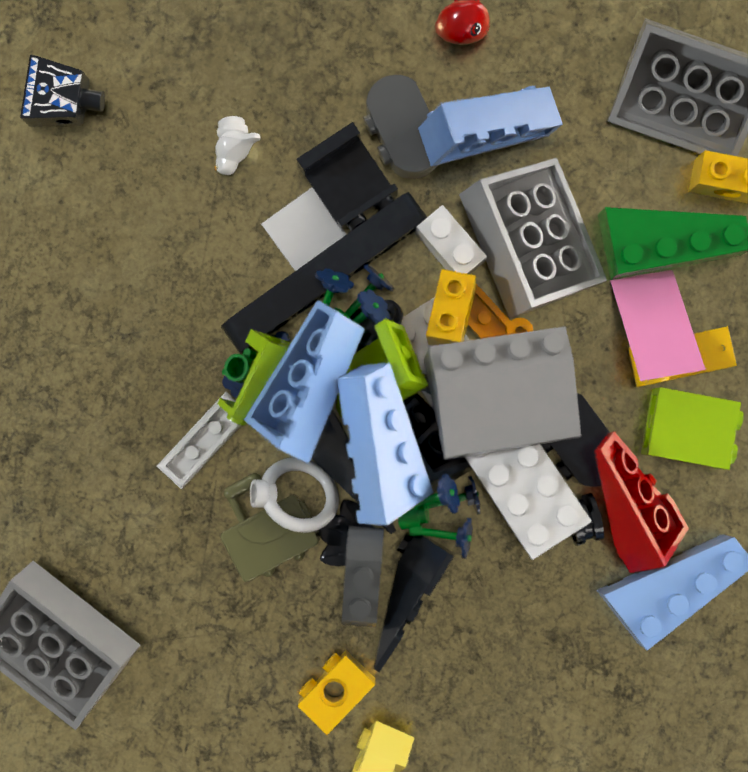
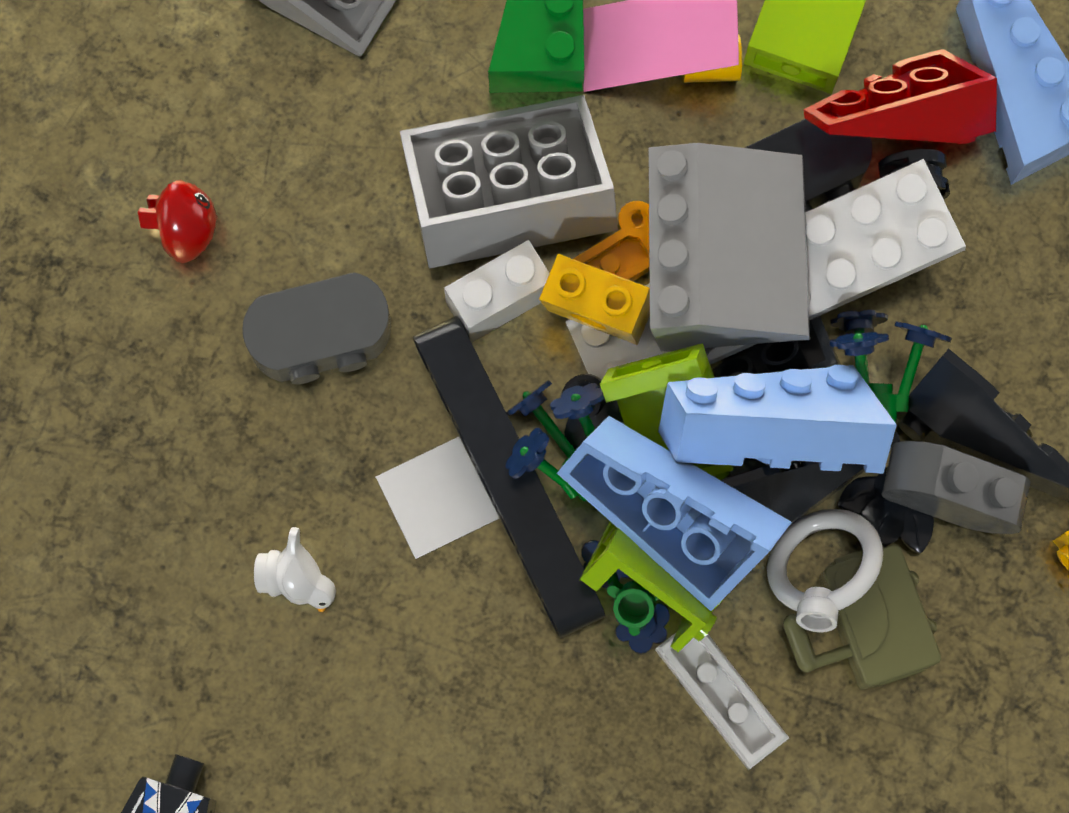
camera: 80 degrees left, 10 degrees down
black panel [296,122,398,232] -> none
medium blue wedge [418,86,563,166] -> none

